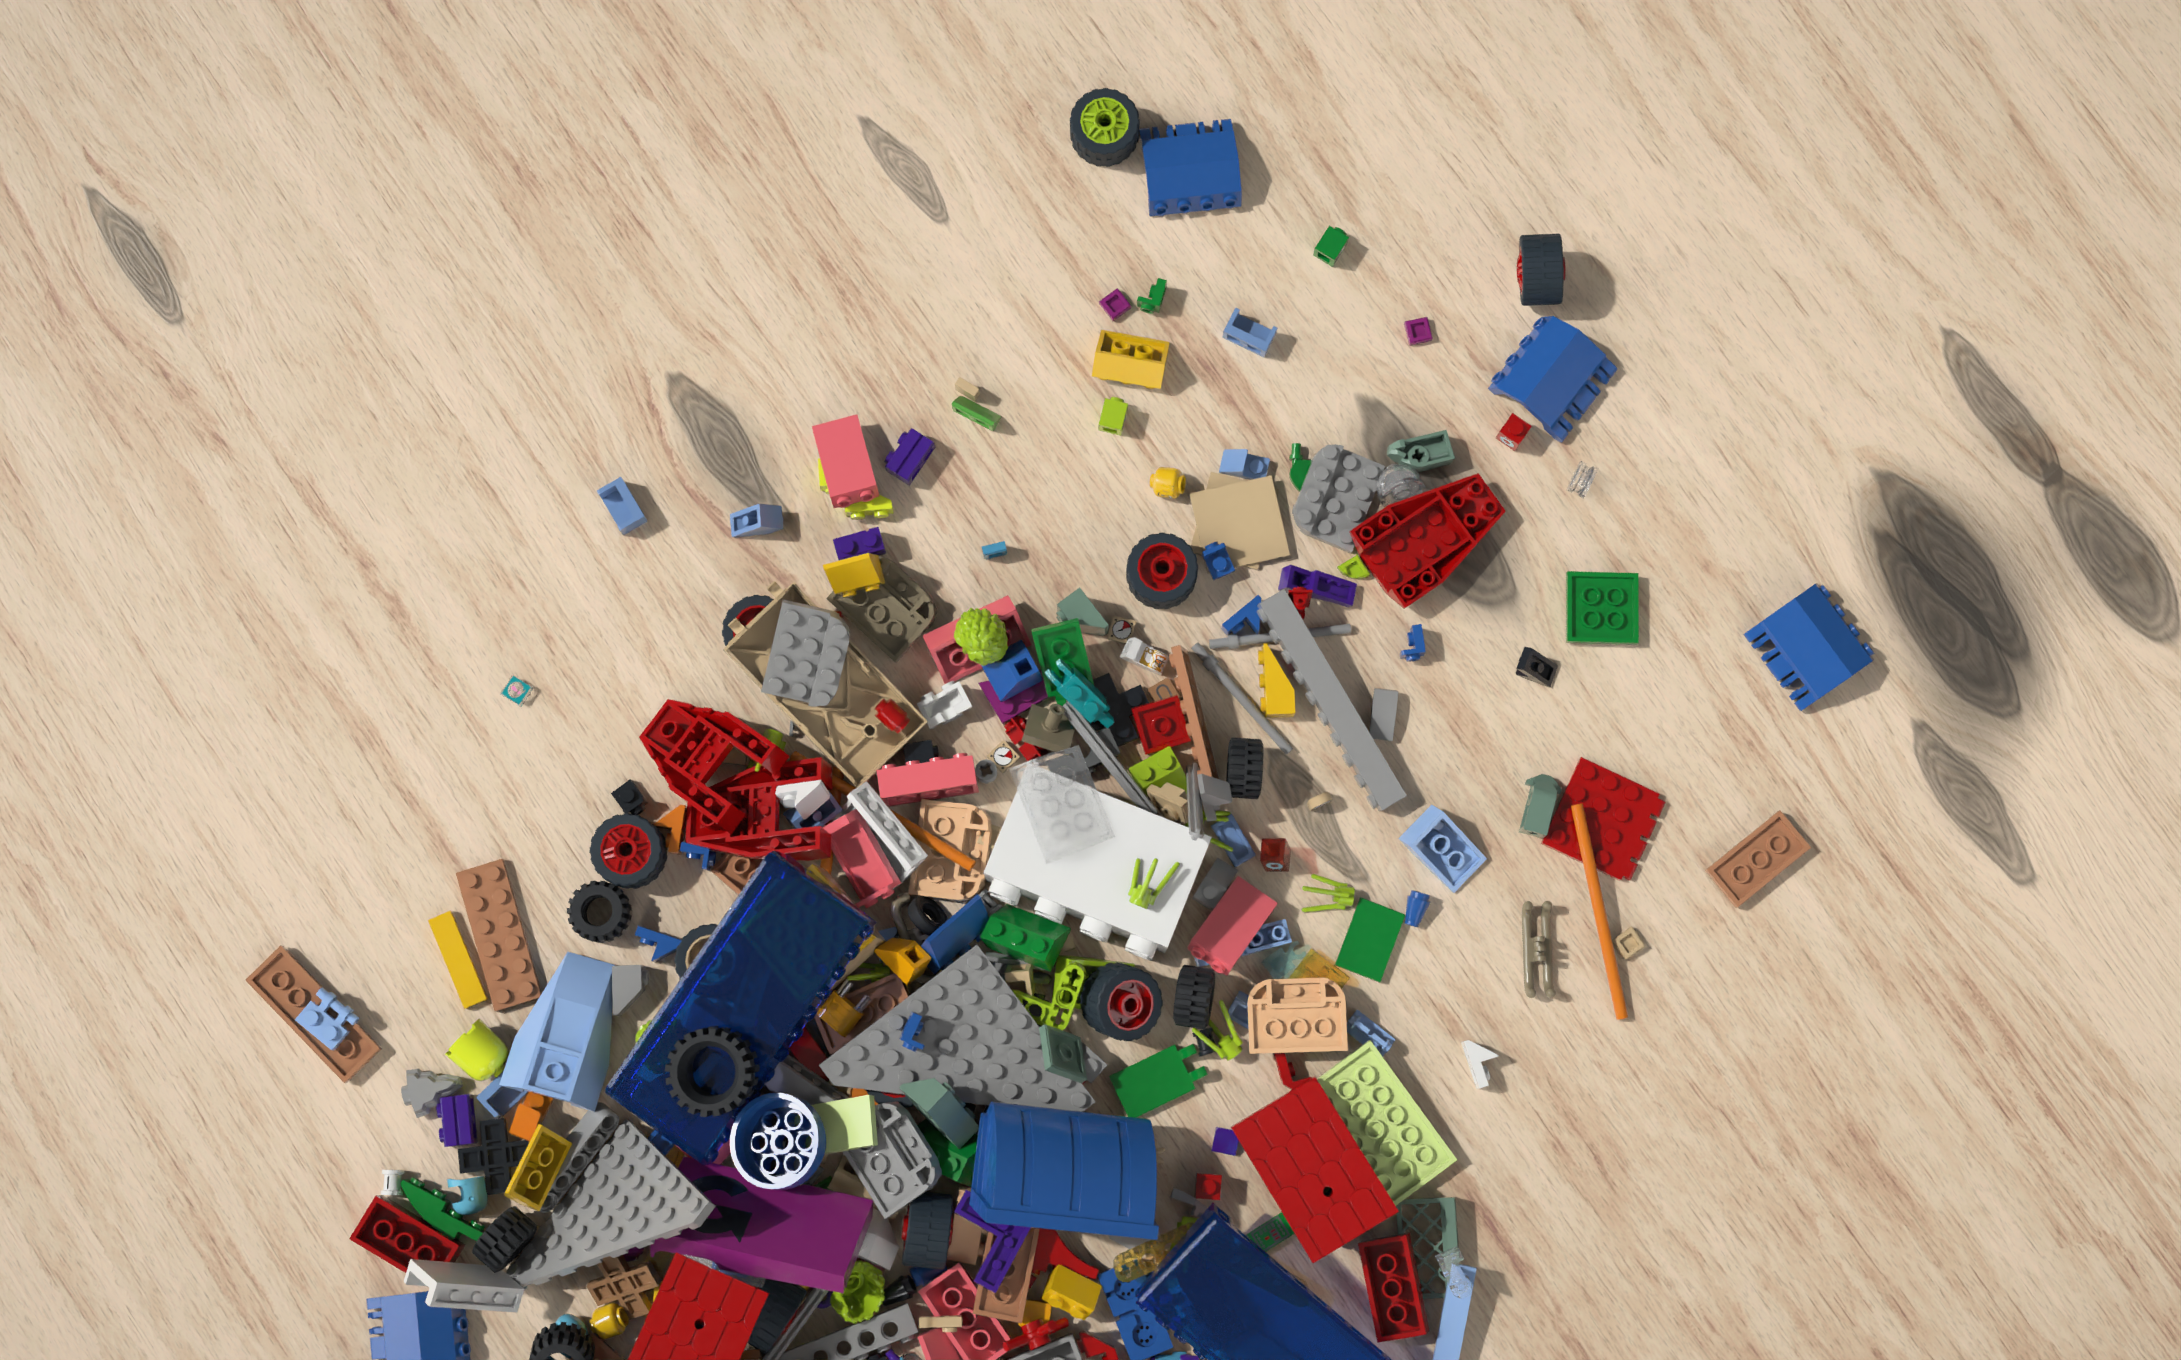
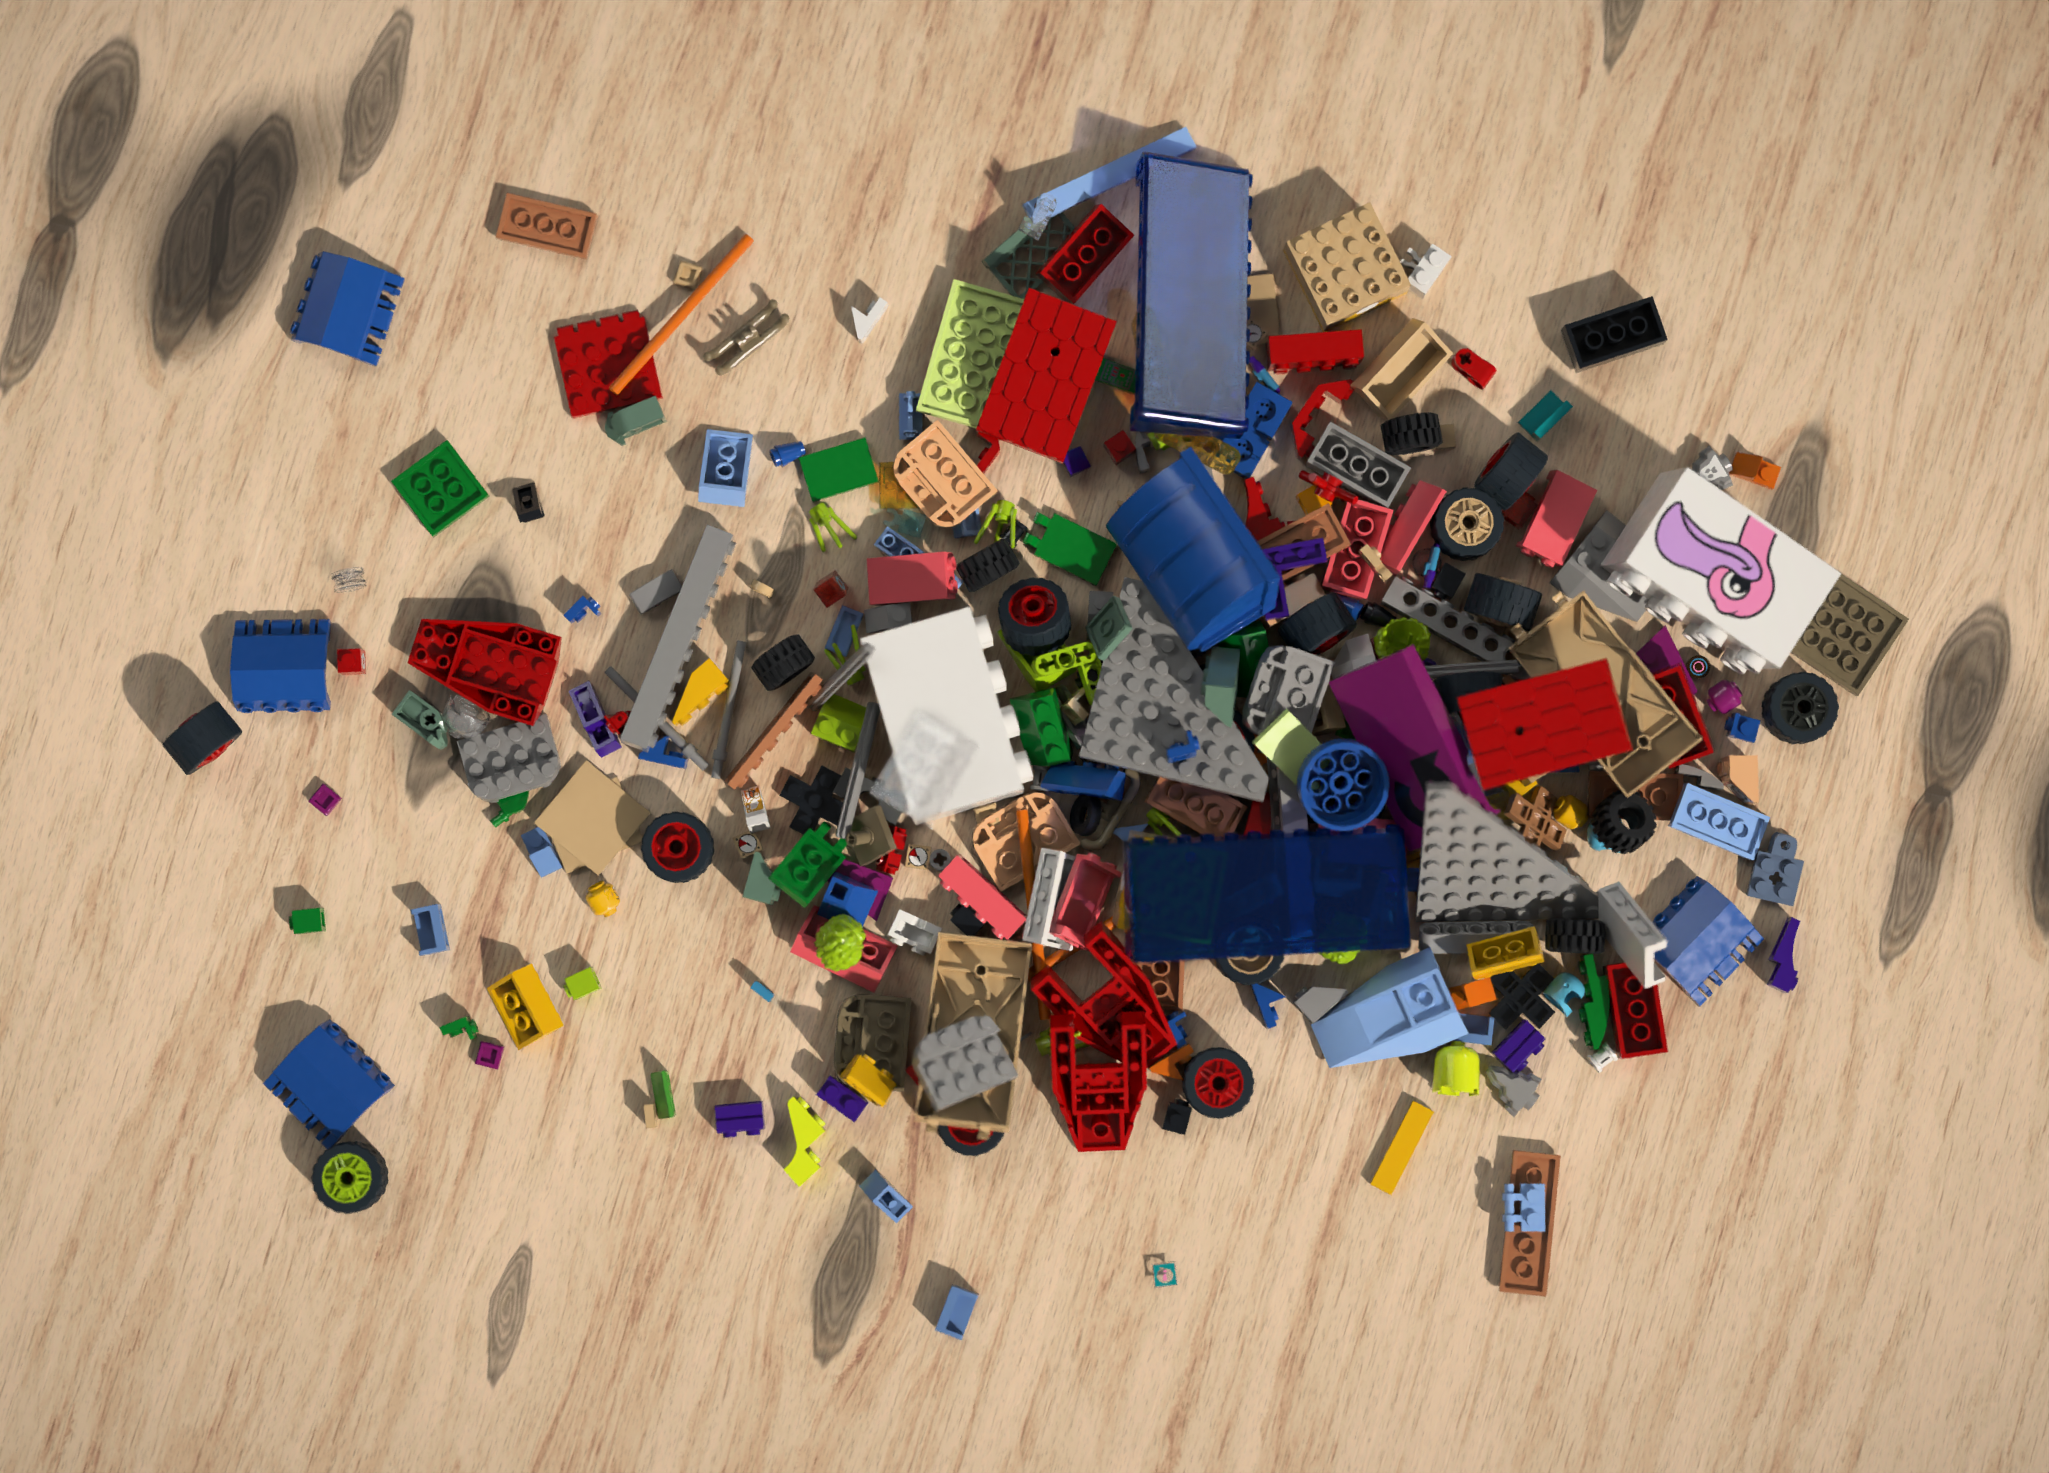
camera: 130 degrees left, 5 degrees up
nougat plate [456,859,542,1012] -> none
black tyre [567,880,632,943] -> none
black tyre [665,1026,760,1117] -> none
white slope [775,780,830,819] -> none
medium blue slope [783,792,843,829] -> none
coral panel [812,414,879,508] -> none
light orange piece [816,979,871,1037] -> none
red brick [874,698,910,734] -> none
light orange slope [874,938,931,985] -> none
yellow brick [1041,1264,1102,1320] -> none
teal hinge [1045,659,1114,729] -> none
lime plant [1128,858,1180,909] -> none
red plate [1131,695,1191,755] -> none
tan plate [1146,783,1188,825] -> none
medium nougat tile [1148,677,1180,701] -> none
light grey slope [1197,774,1232,822] -> none
blue bracket [1202,541,1235,581] -> none
lime tile [1337,555,1370,579] -> none

